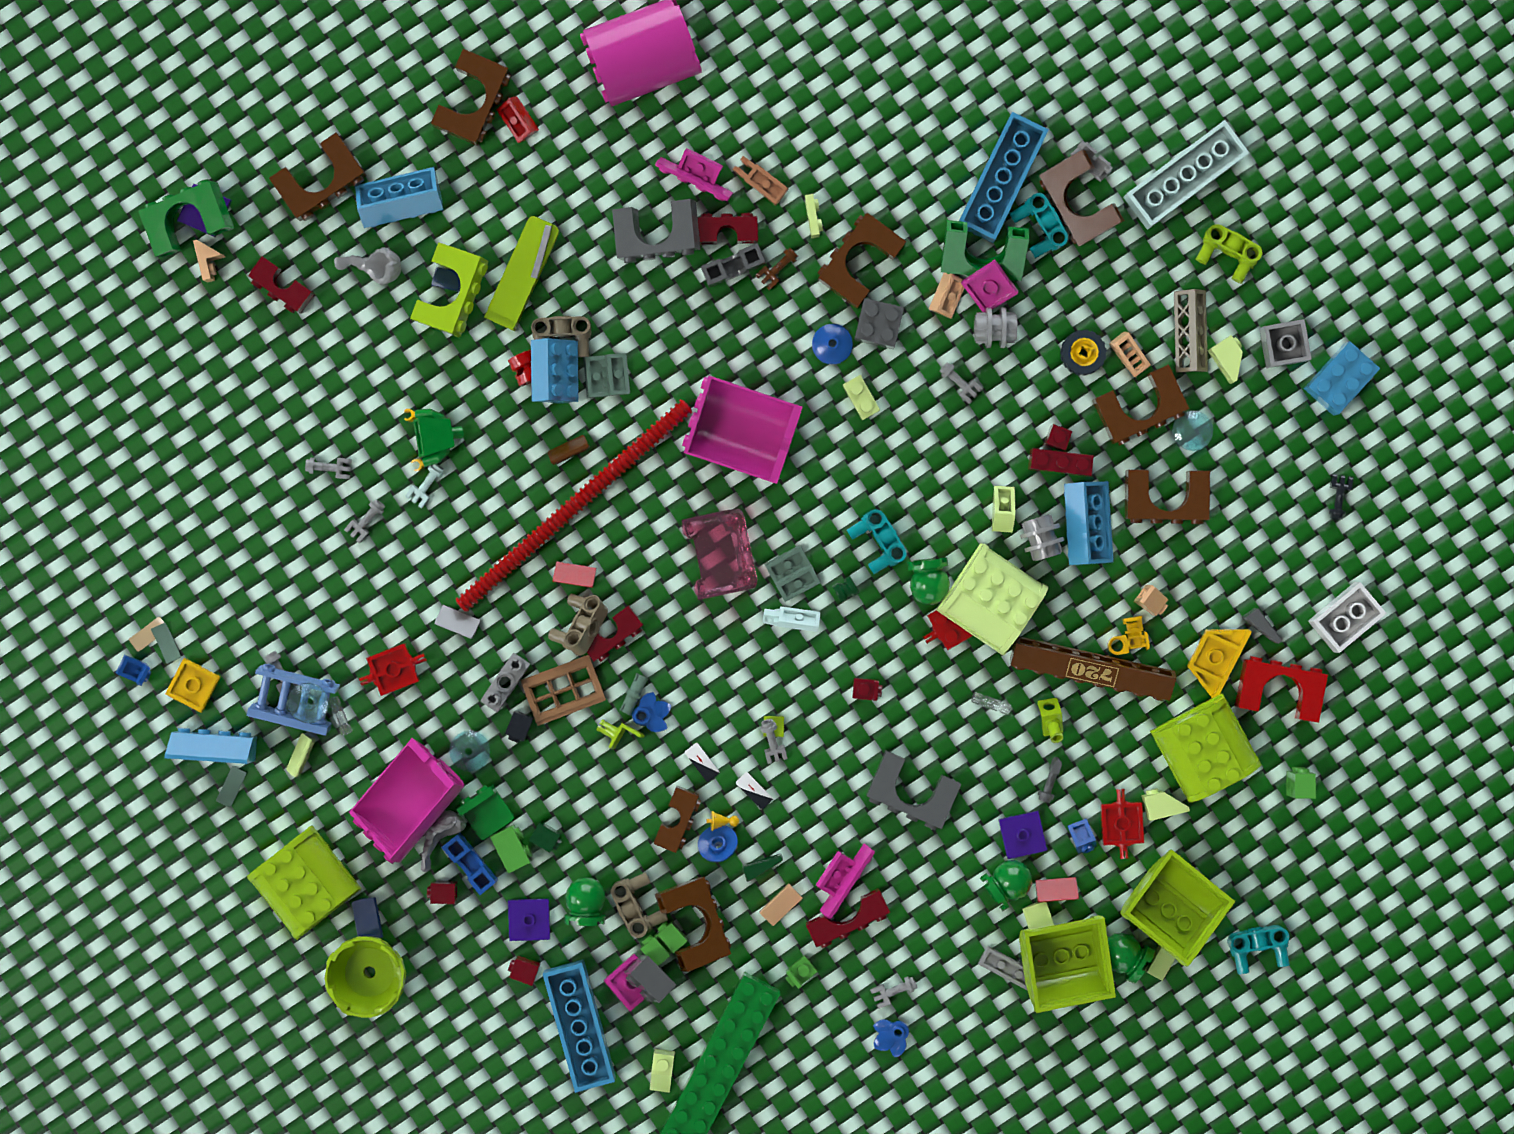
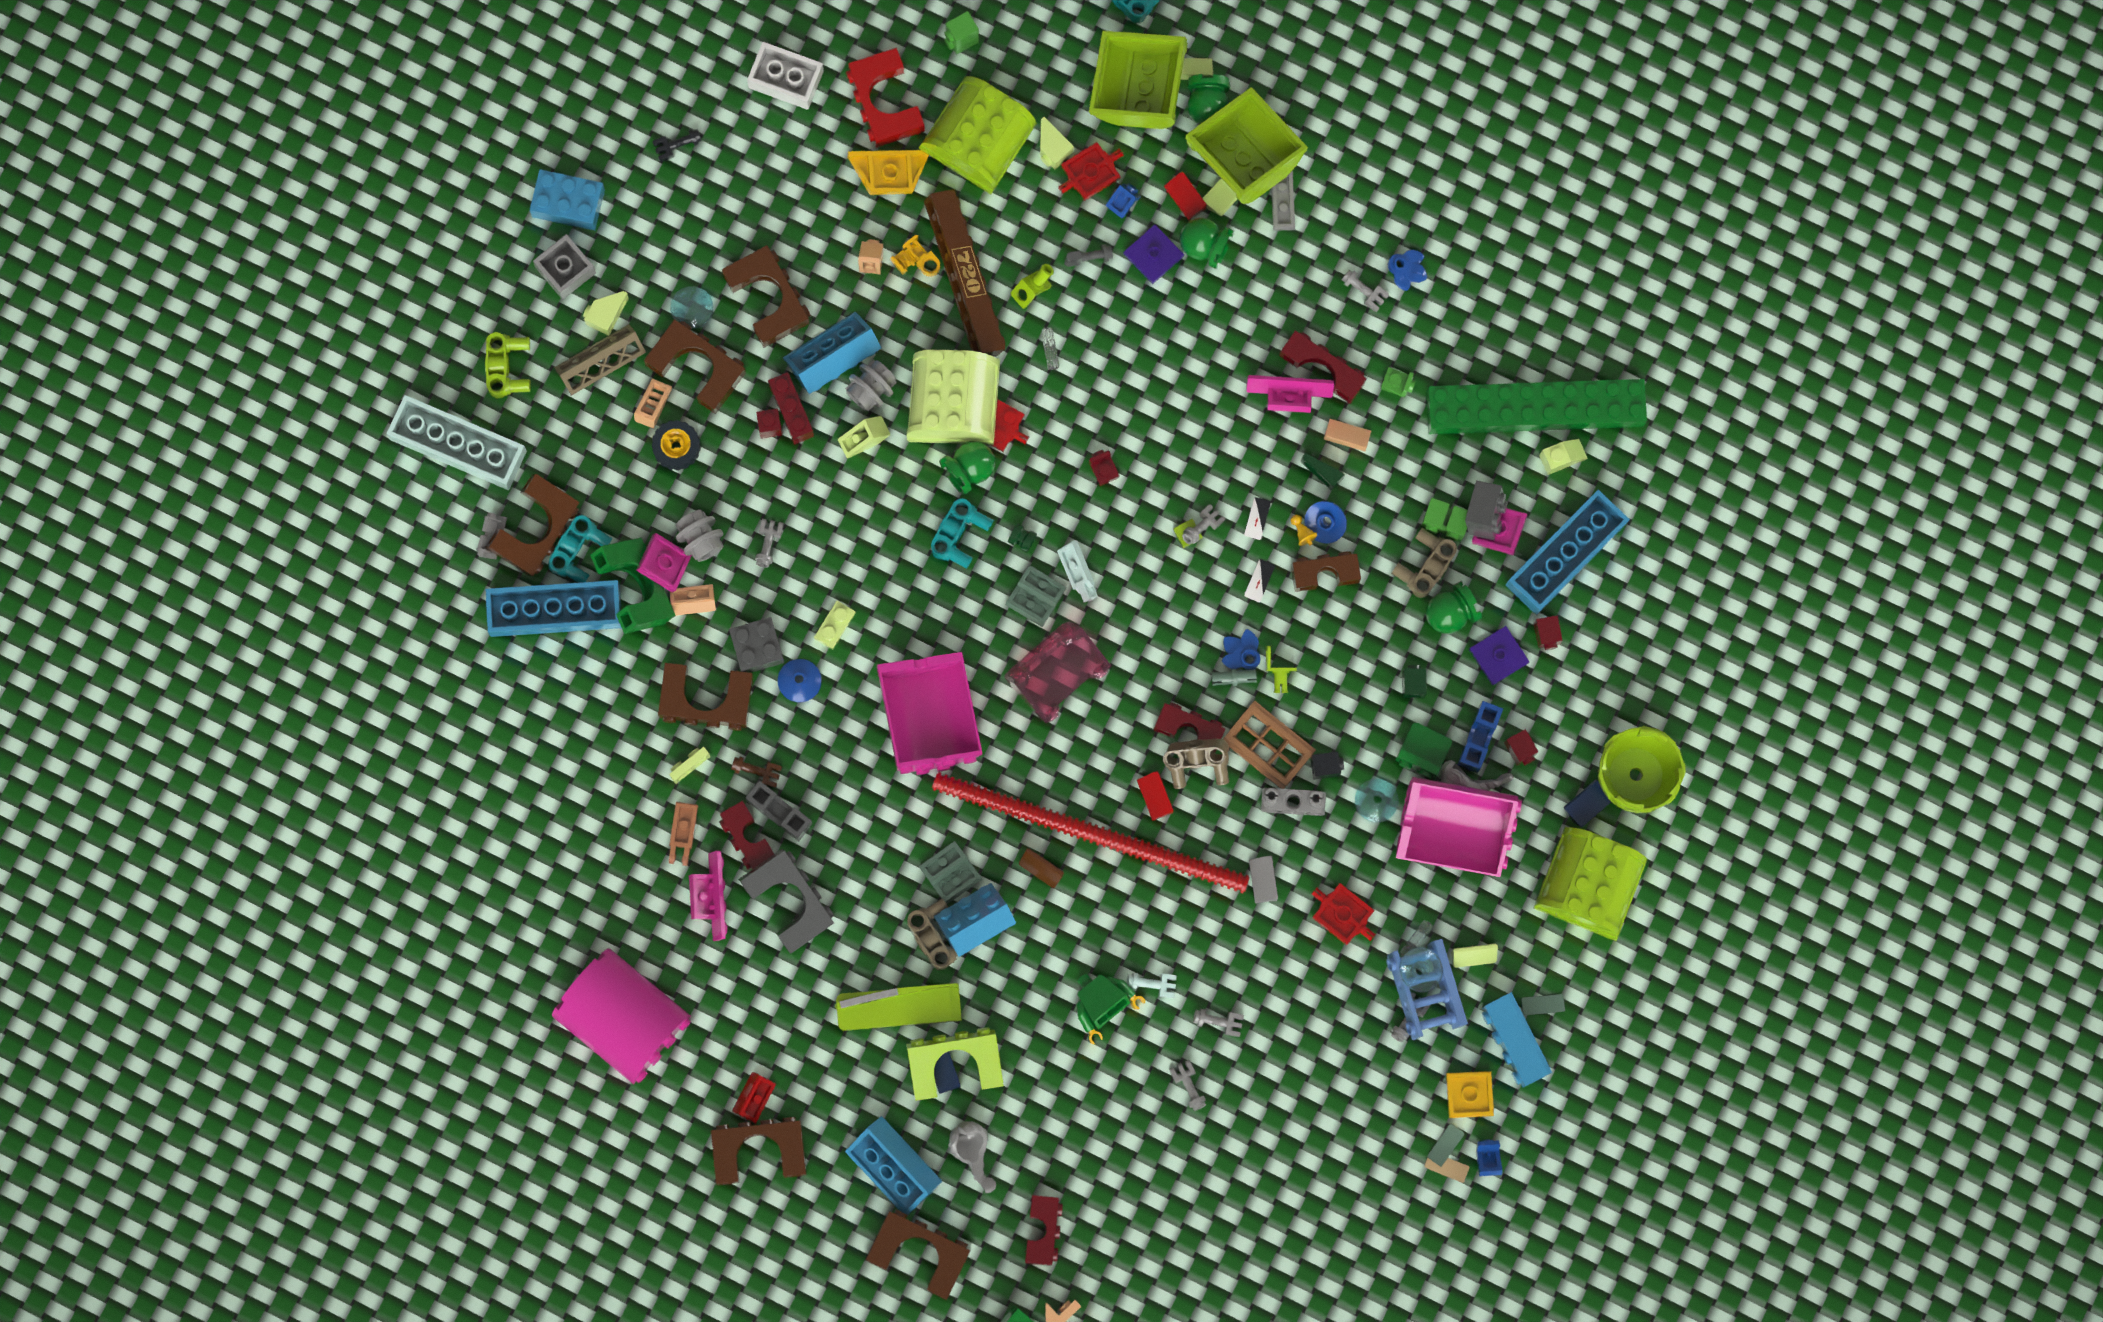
camera: 125 degrees left, 10 degrees down
bright green piece [490,824,533,874] -> none
red wheel [508,350,531,387] -> none
reddish brown arch [655,877,731,972] -> none
dark grey arch [866,750,961,830] -> none
dark grey slope [1242,608,1282,644] -> none

